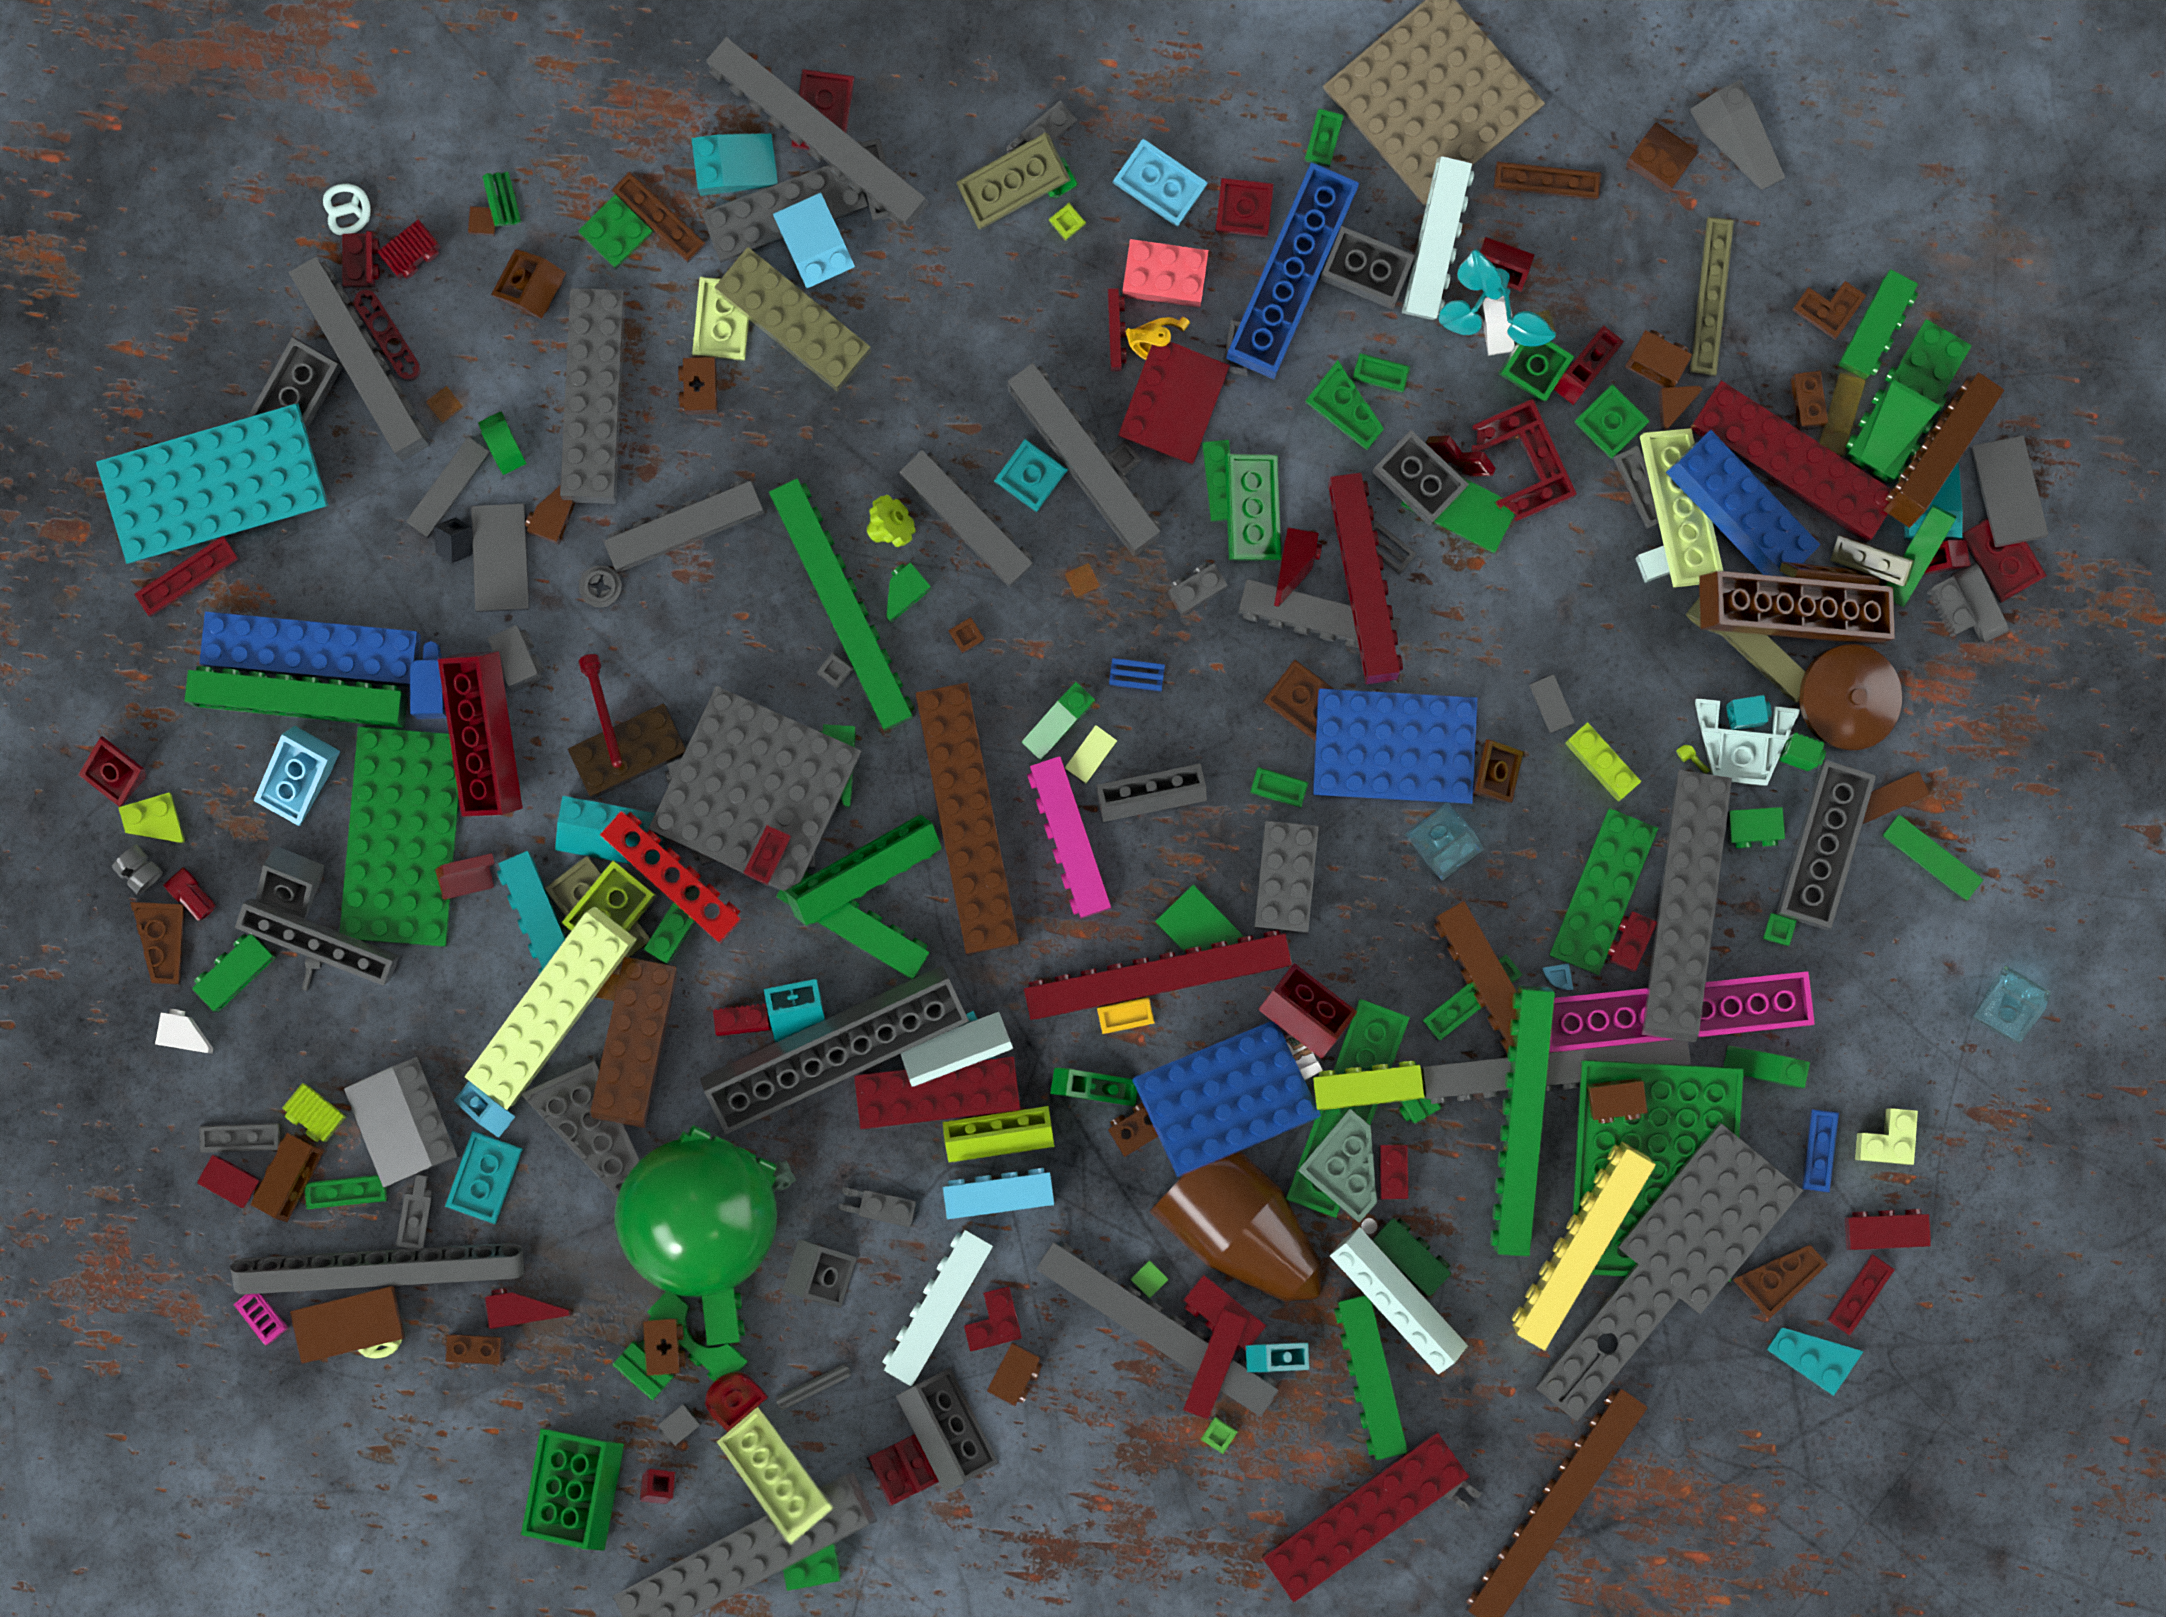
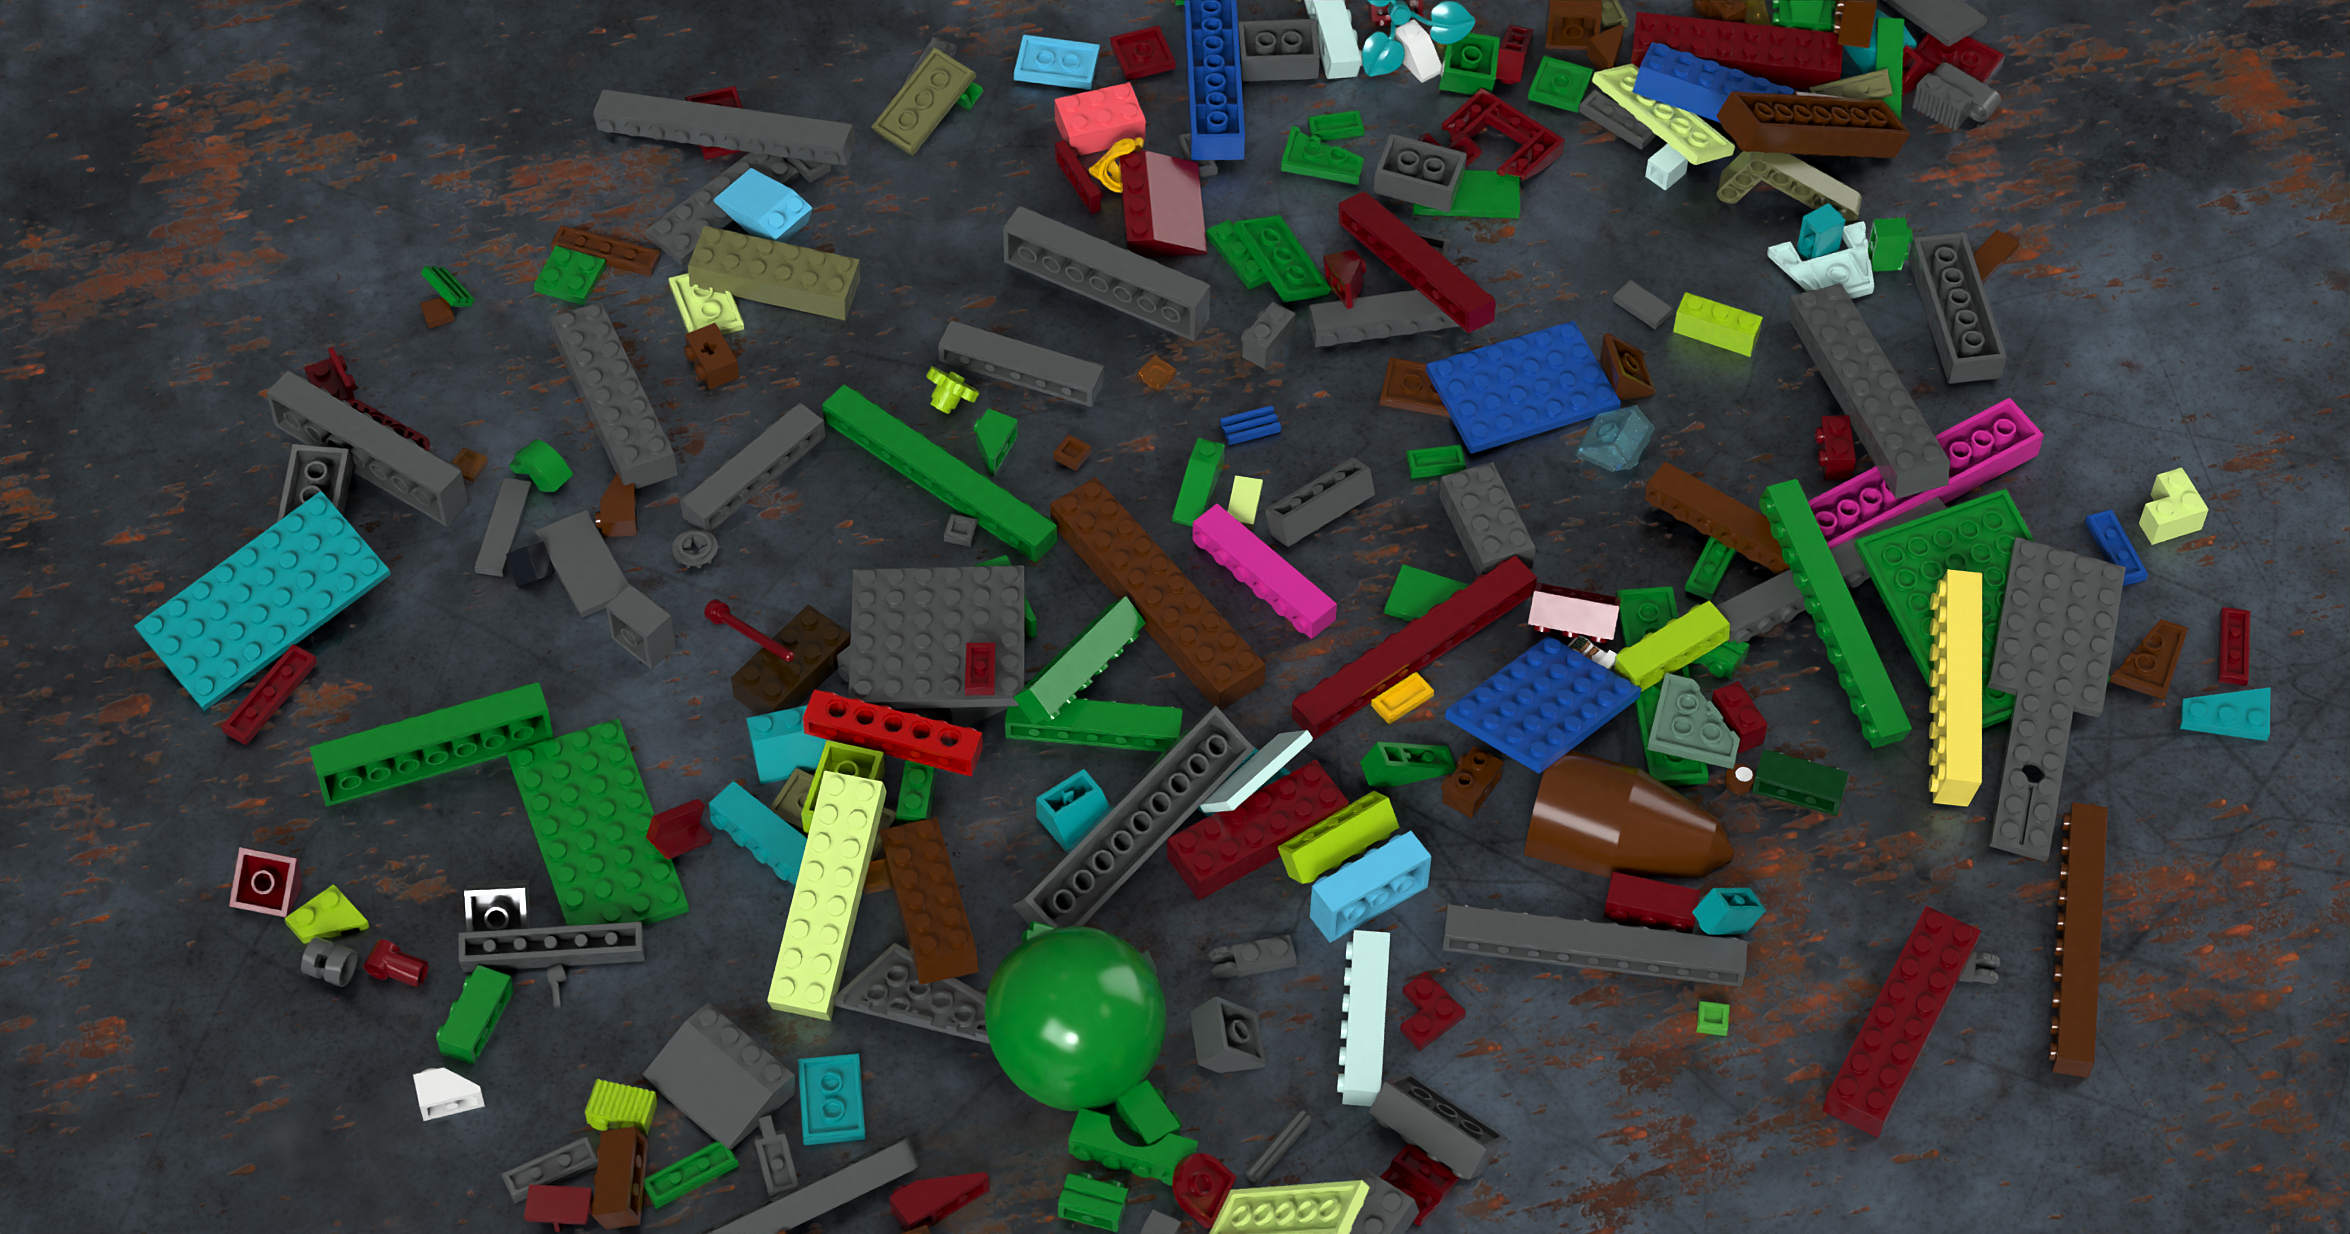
camera: 25 degrees left, 30 degrees down
reddish brown wing [130,902,185,985] -> none
blue brick [199,612,421,687] -> none
medium azure slope [254,726,340,826] -> none
light aqua piece [323,184,370,236] -> none
dark red brick [378,219,441,280] -> none
blue hinge [410,641,447,719] -> none
dark red brick [438,651,523,816] -> none
medium azure slope [453,1081,515,1138] -> none
reddish brown slope [491,249,566,319] -> none
reddish brown brick [643,1318,686,1376] -> none
teal slope [691,134,778,196] -> none
dark red brick [713,1003,771,1036] -> none
reddish brown brick [986,1342,1043,1406] -> none
teal tile [994,438,1068,513] -> none
lime tile [1049,203,1086,241] -> none
bright green tile [1131,1260,1168,1298] -> none
dark red tile [1183,1309,1247,1420] -> none
light aqua brick [1330,1227,1468,1374] -> none
green brick [1334,1295,1408,1460] -> none
green plate [1549,808,1658,976] -> none
reddish brown brick [1587,1078,1647,1123] -> none
lime hand [1676,745,1710,774] -> none
green slope [1723,1045,1810,1089] -> none
green brick [1726,807,1785,849] -> none
green plate [1762,913,1796,947] -> none
reddish brown dish [1799,644,1902,751] -> none
dark red brick [1845,1209,1931,1250] -> none
green tile [1882,814,1984,901] -> none
clear light blue slope [1973,965,2051,1045] -> none

